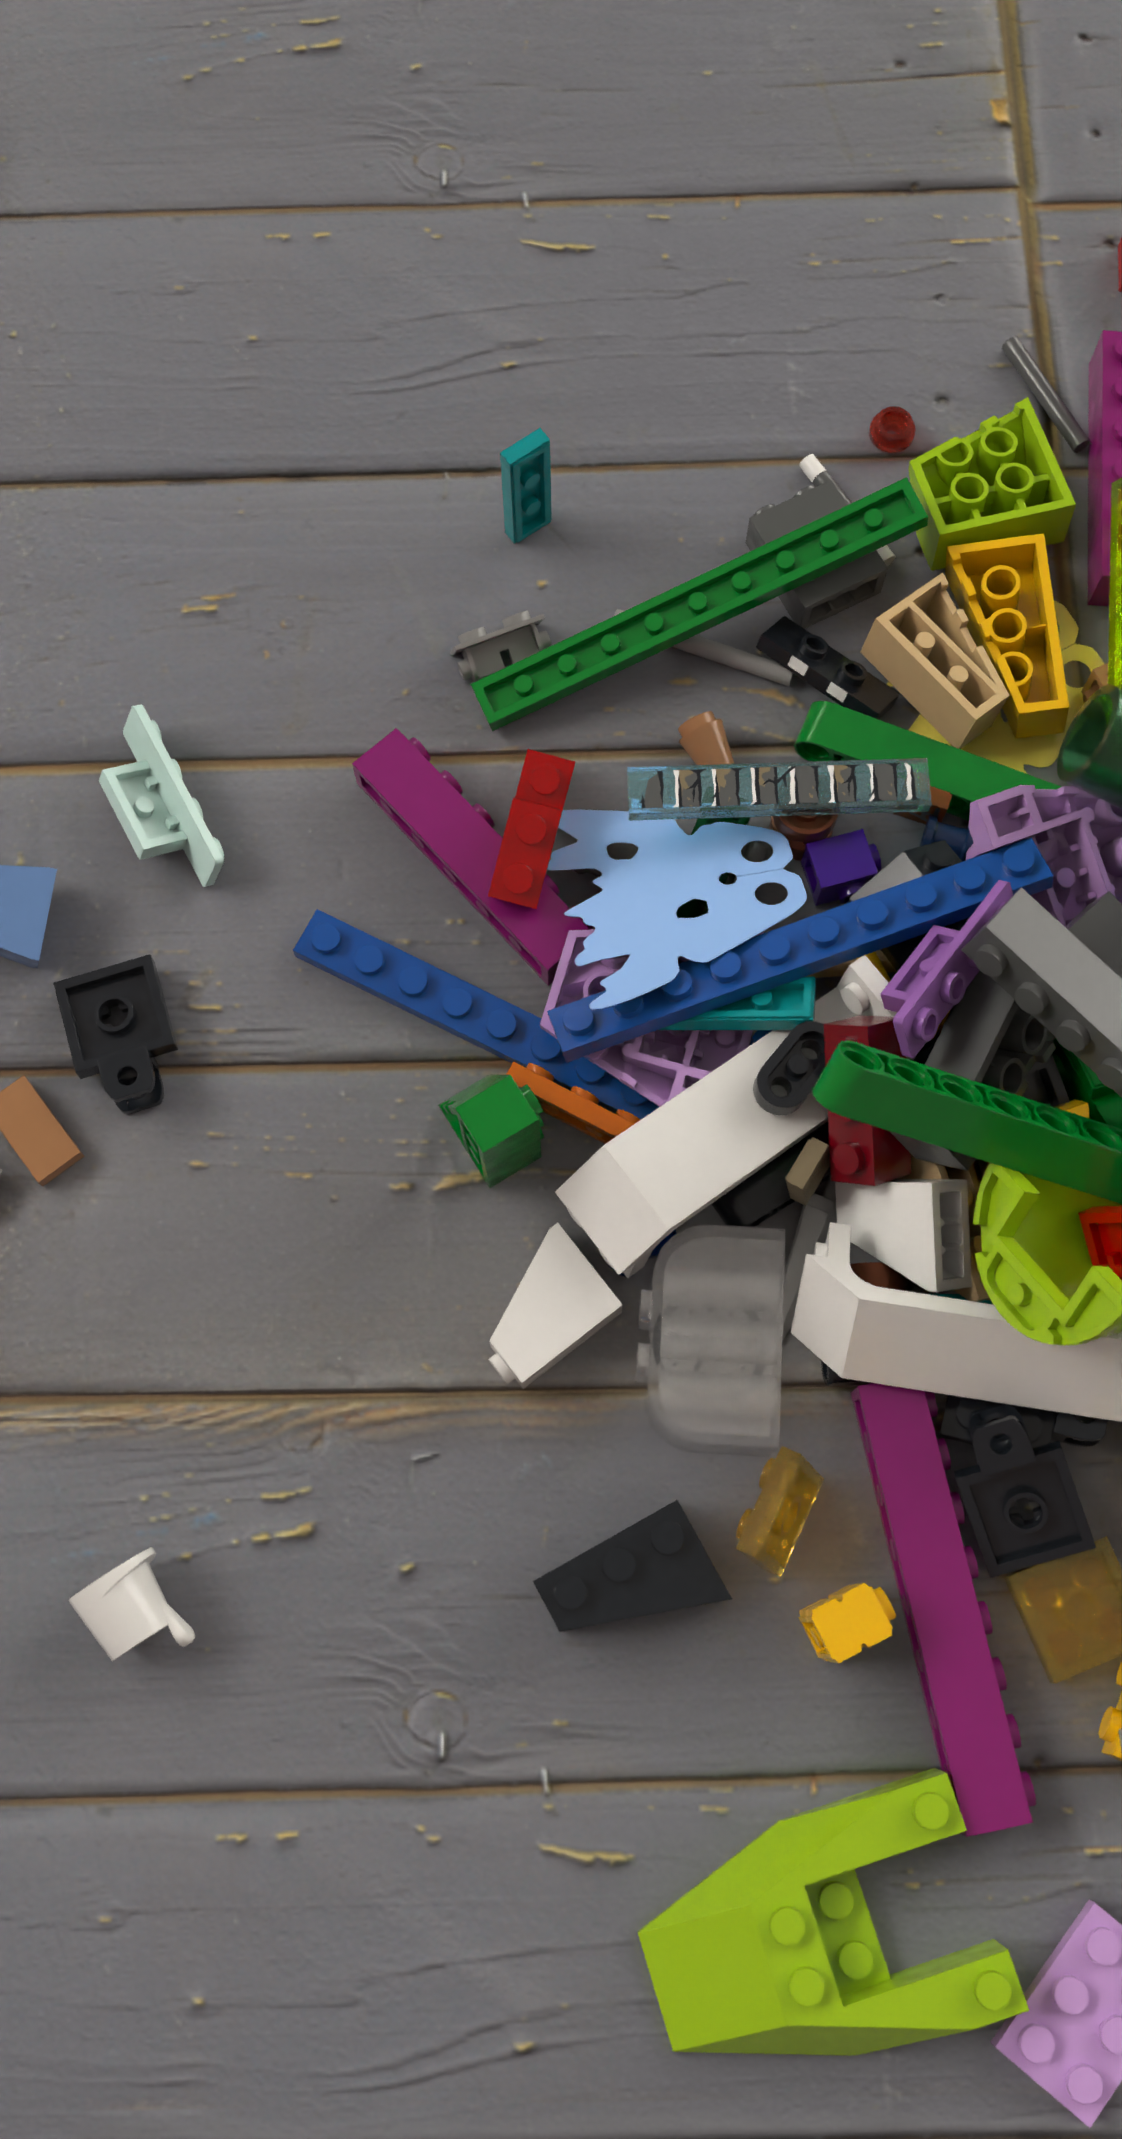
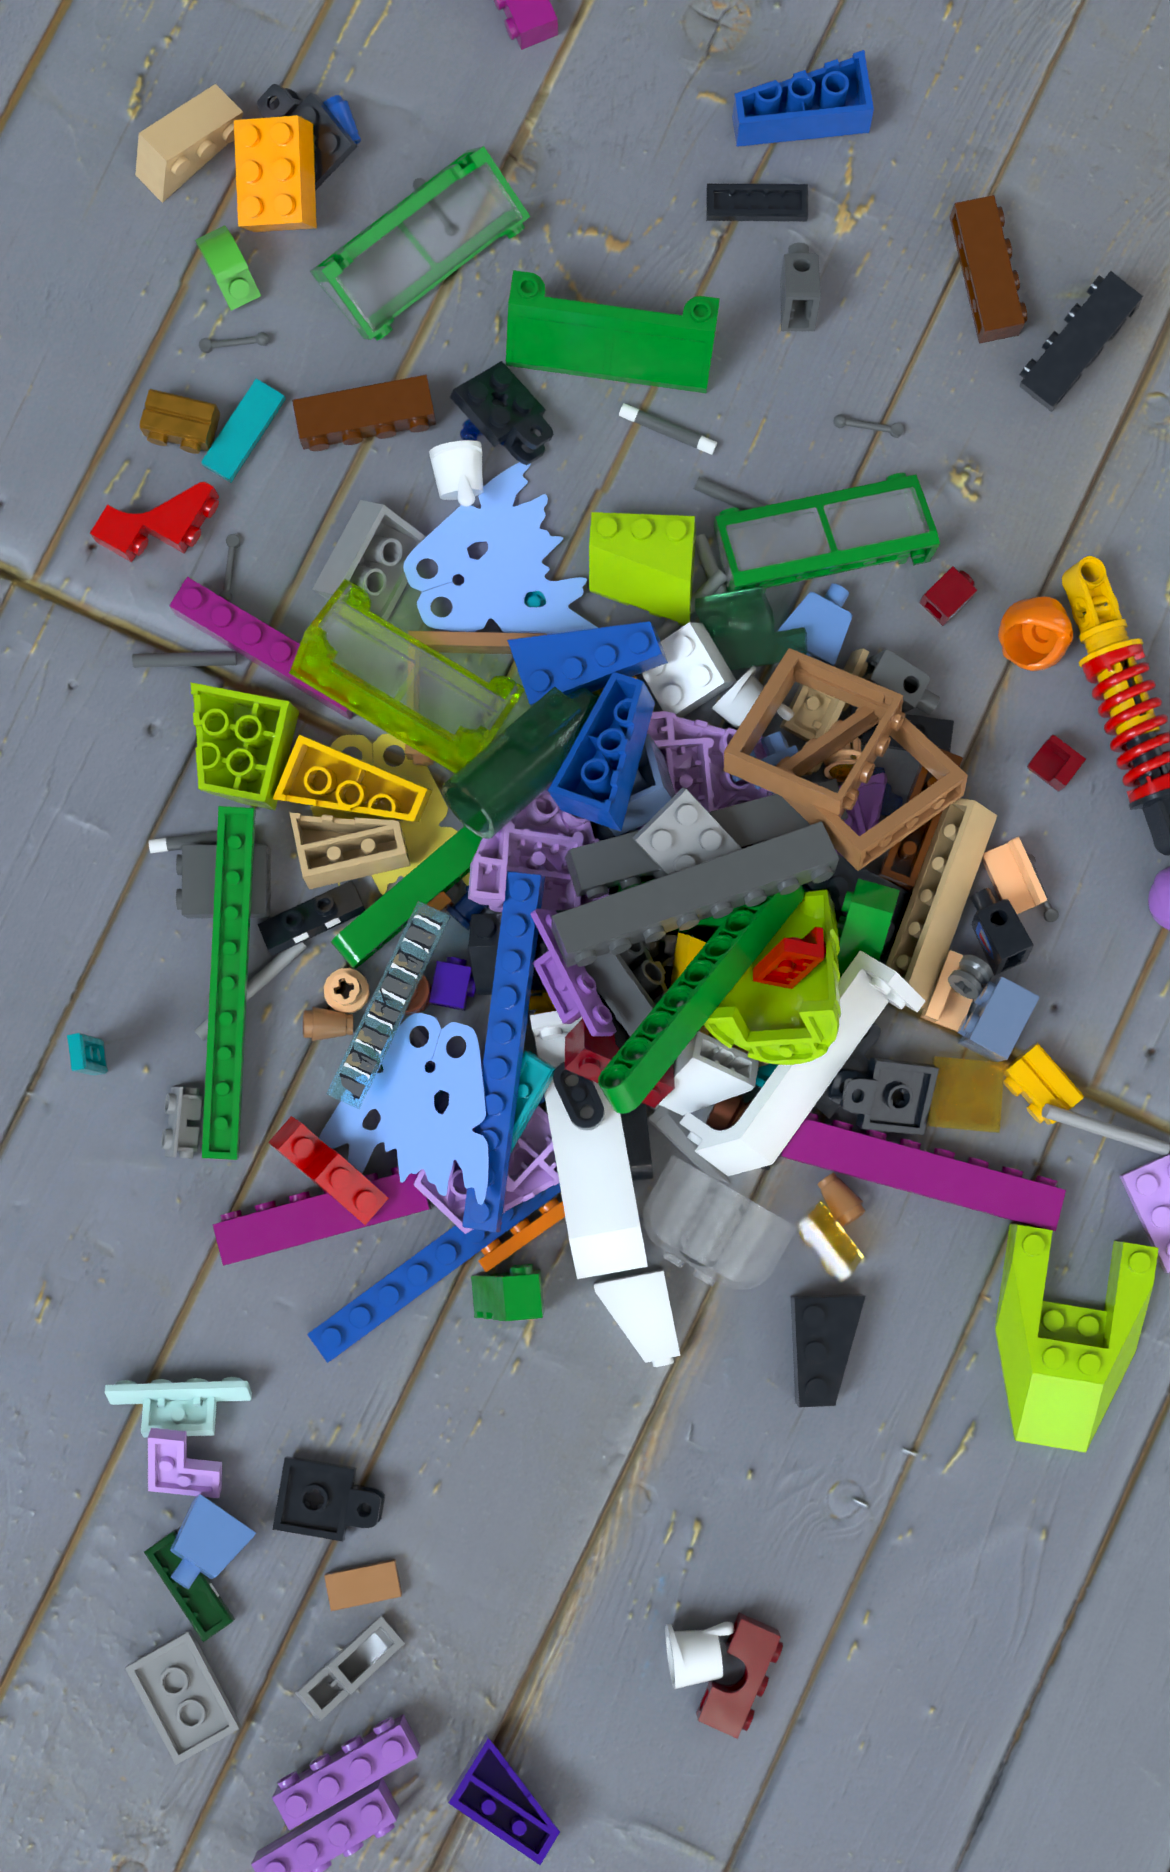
camera: 65 degrees left, 10 degrees up
dark tan tile [785,1137,830,1206] -> none
yellow brick [798,1583,896,1663] -> none
clear red plate [869,406,916,453] -> none
none -> lavender plate [148,1428,222,1498]
none -> light nougat piece [324,968,370,1014]
none -> dark red arch [696,1612,783,1739]
none -> medium nougat cone [817,1173,866,1227]

